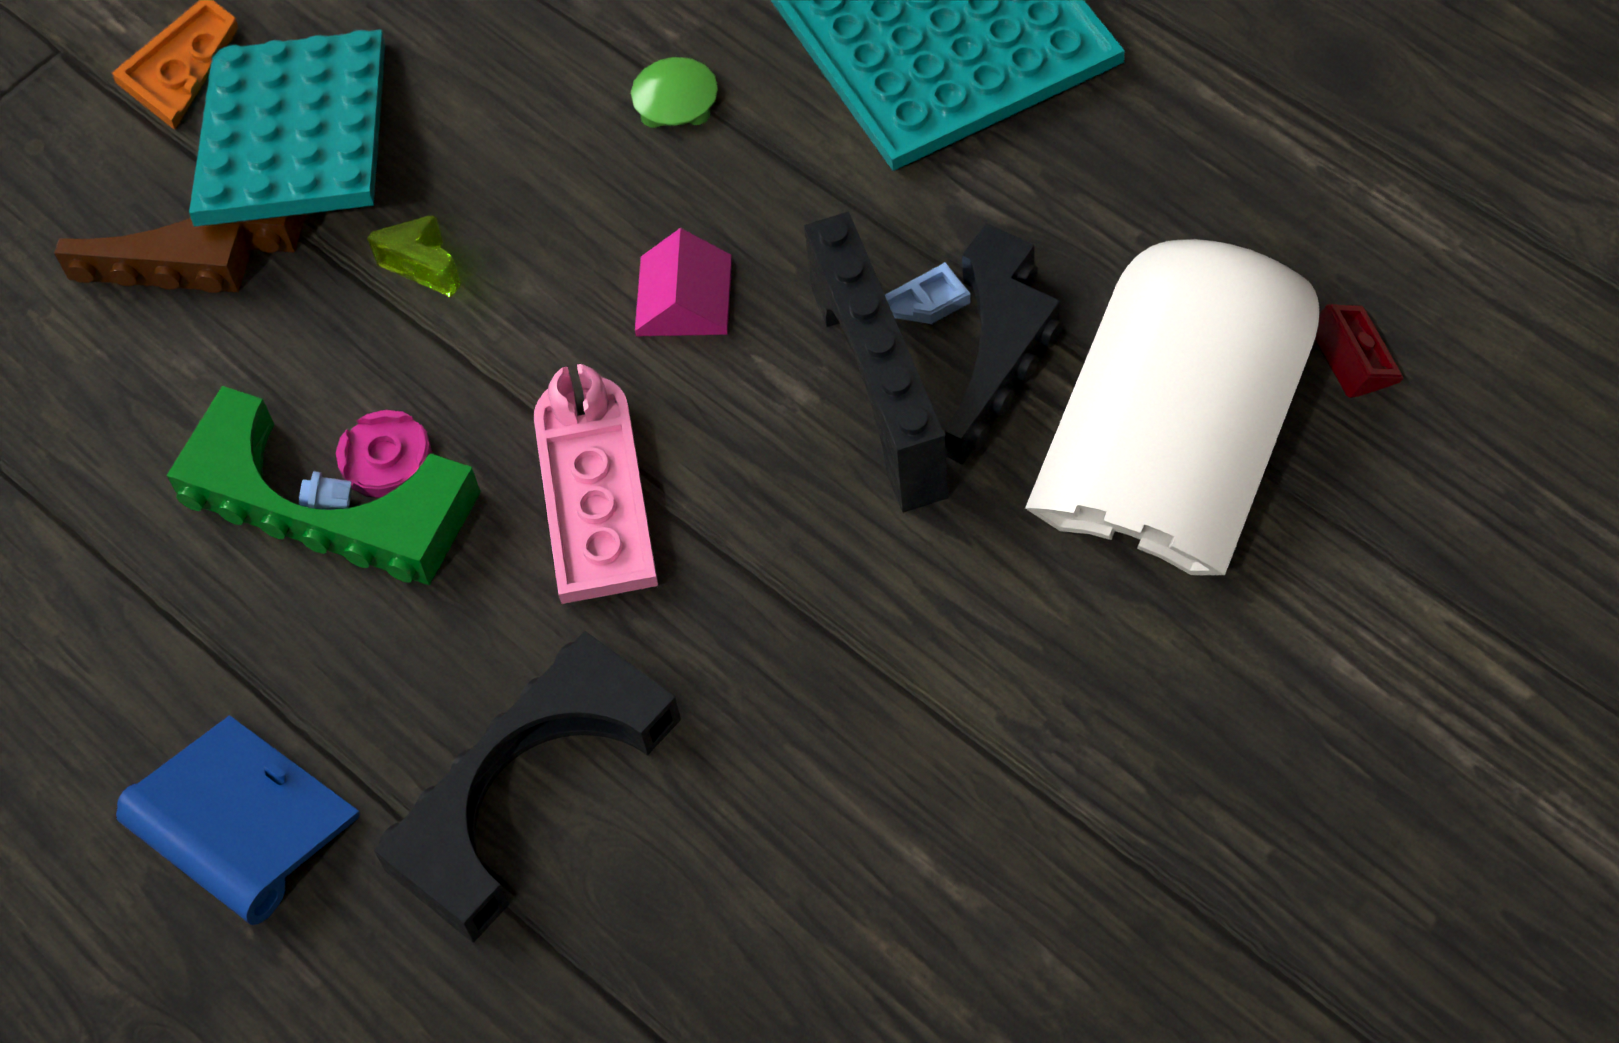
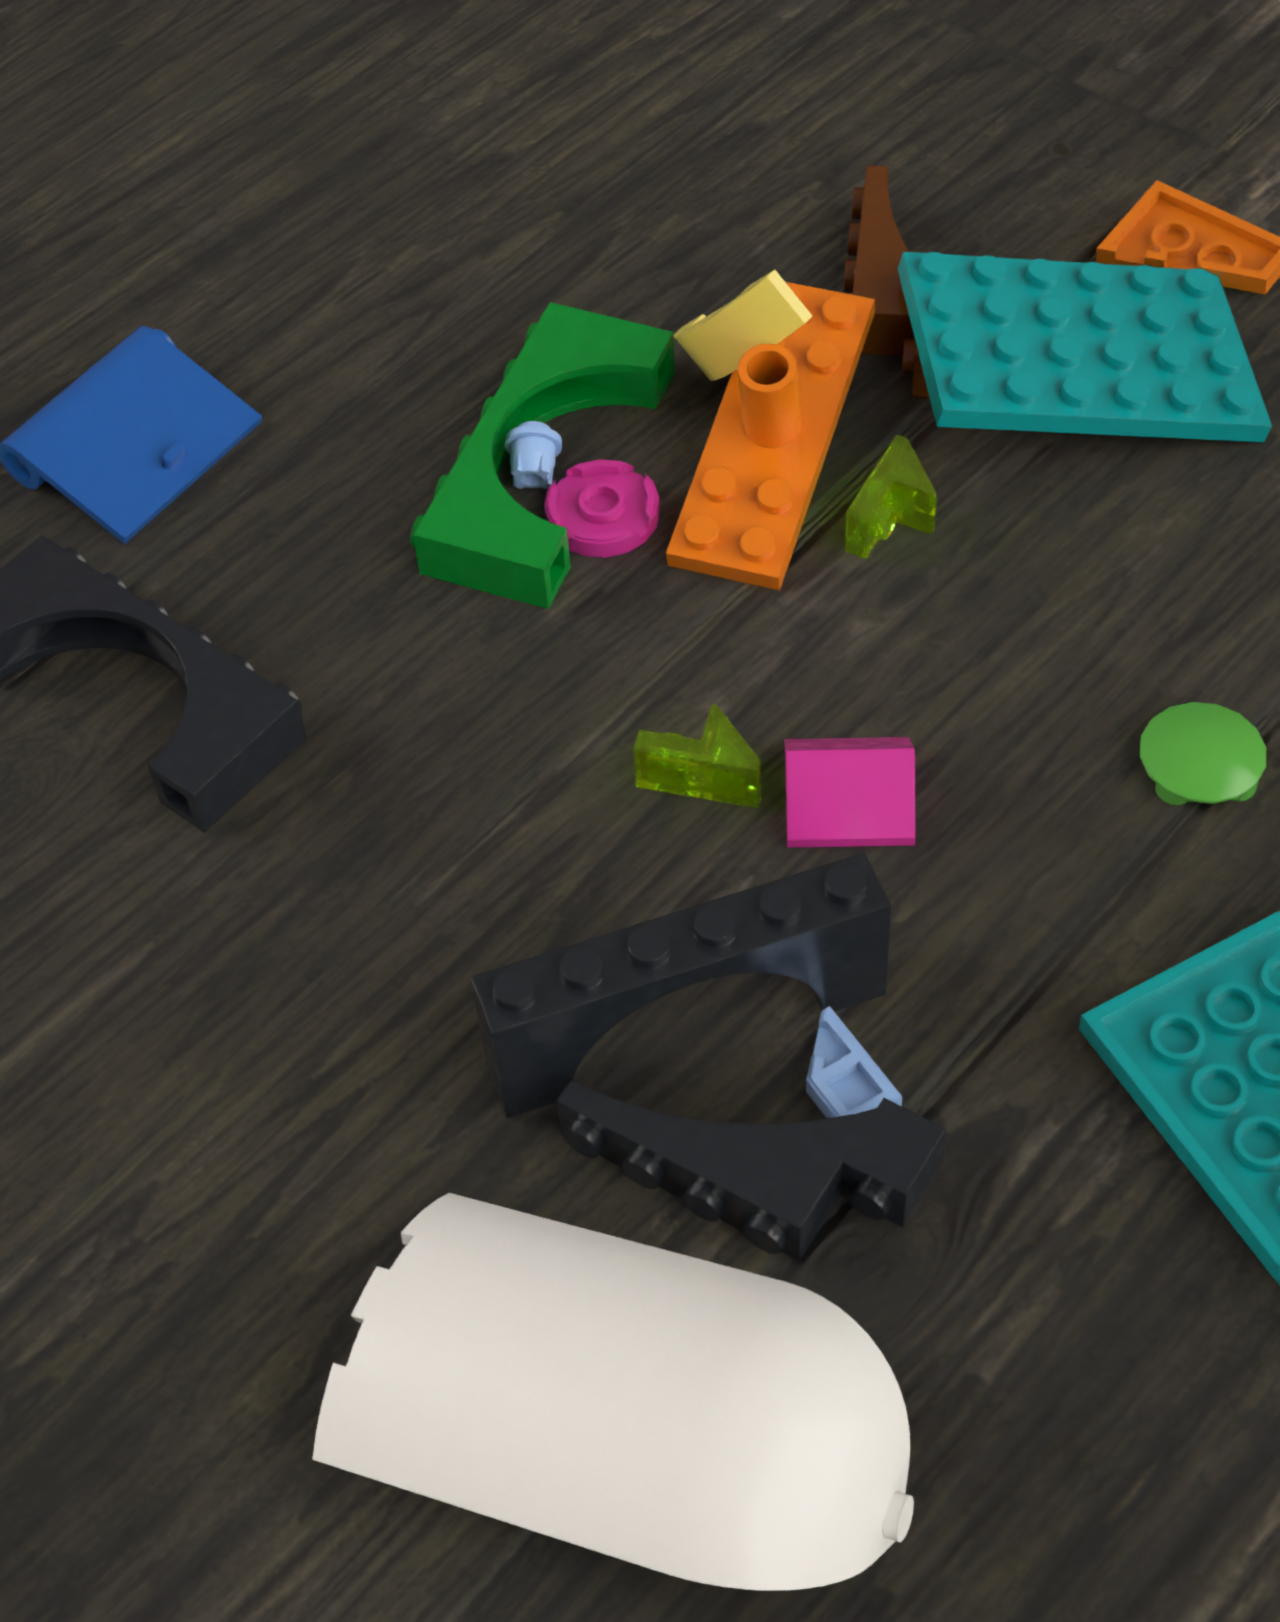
camera: 85 degrees right, 5 degrees down
bright pink plate [534,364,658,604] -> none
none -> clear neon green slope [633,704,761,808]
none -> orange plate [666,282,875,591]
none -> light yellow slope [674,270,812,381]

